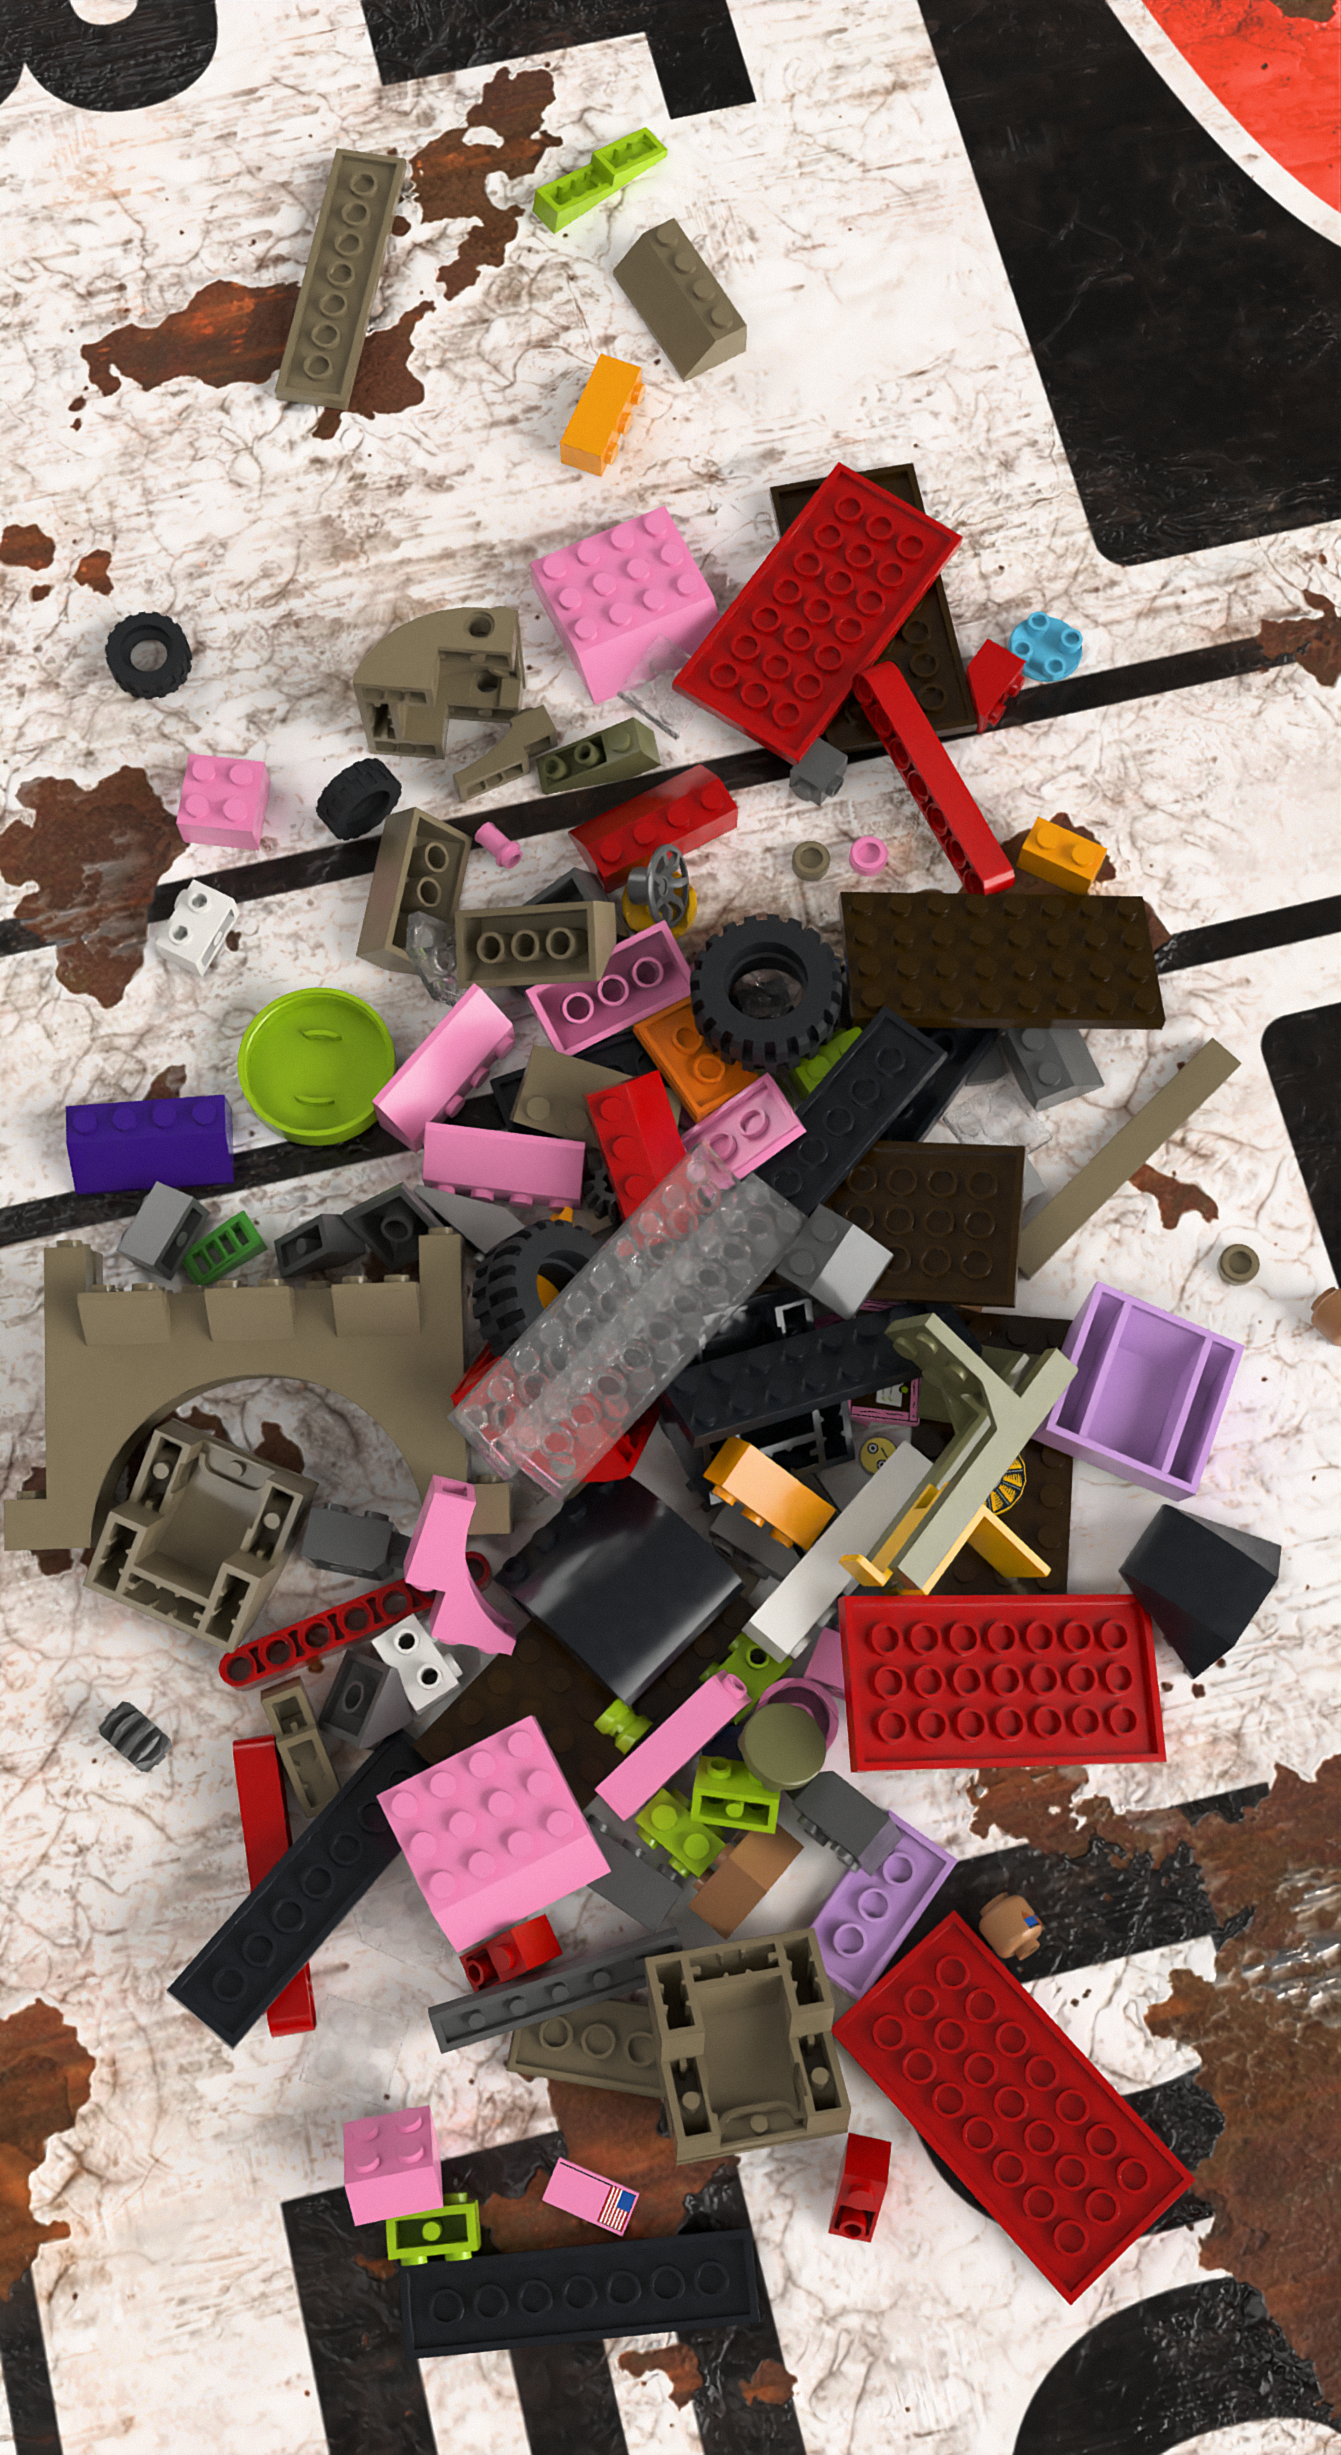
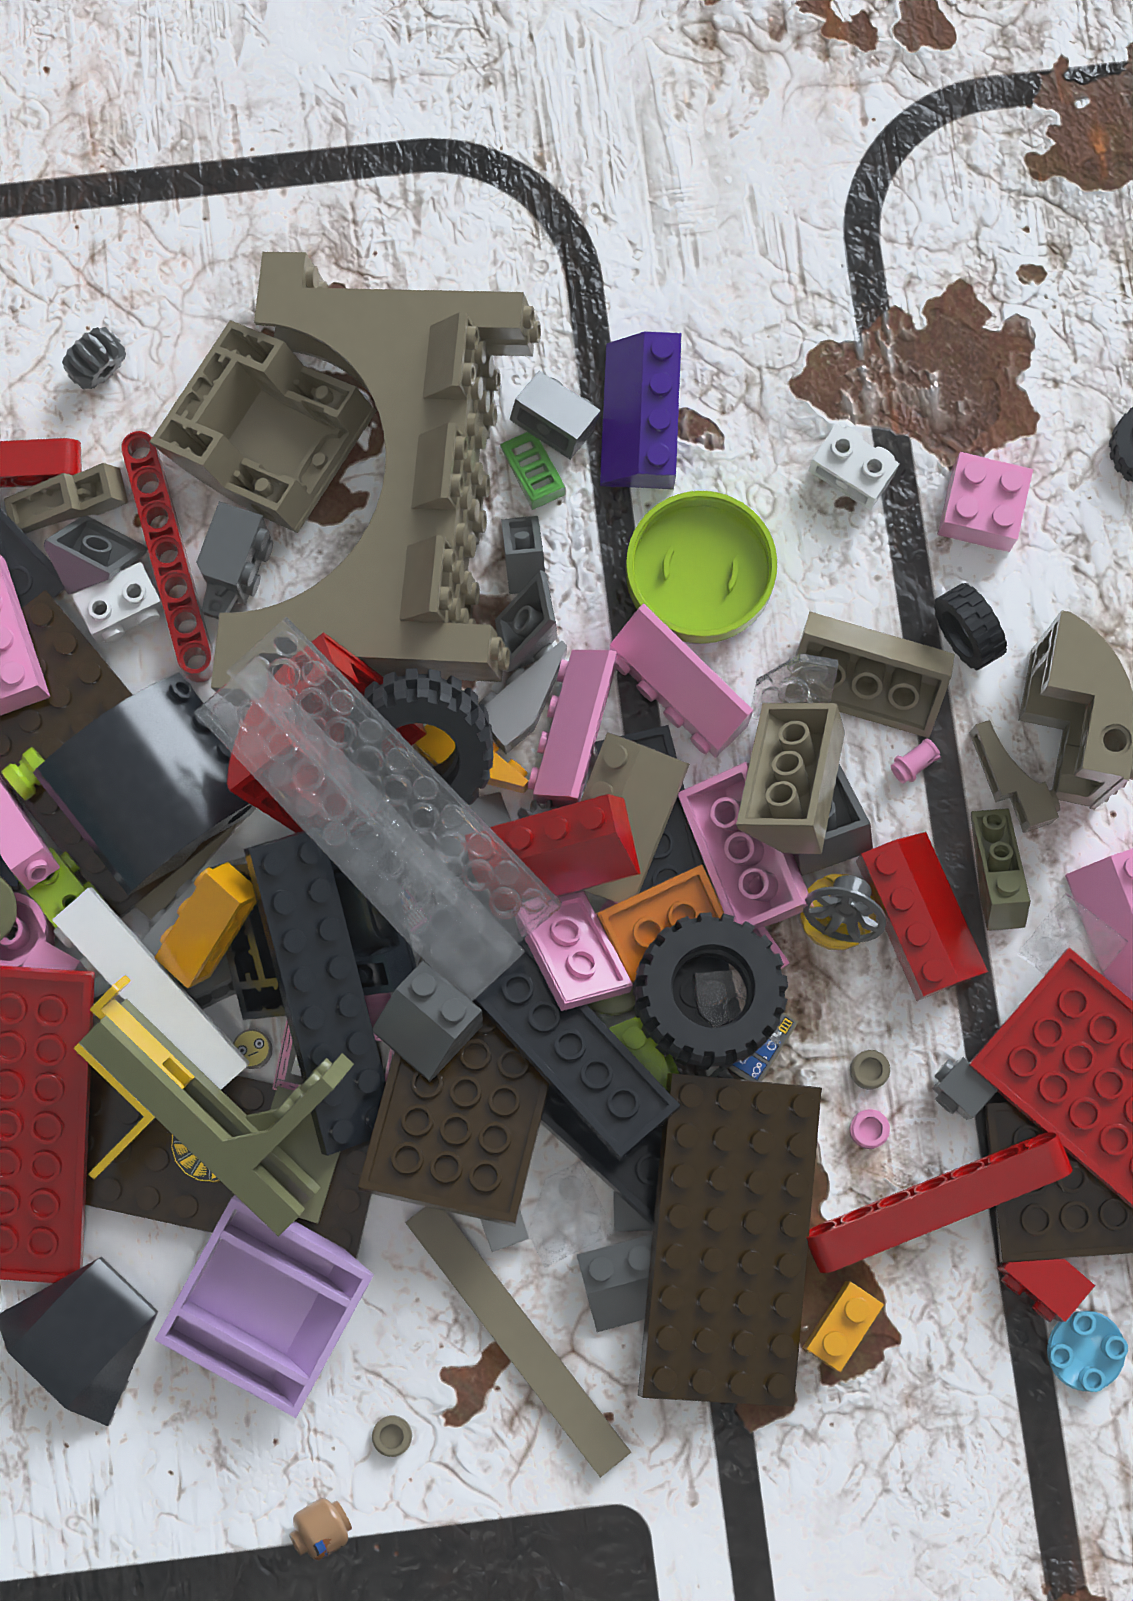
camera: 95 degrees right, 5 degrees up
bright pink arch [403,1474,516,1655] -> none

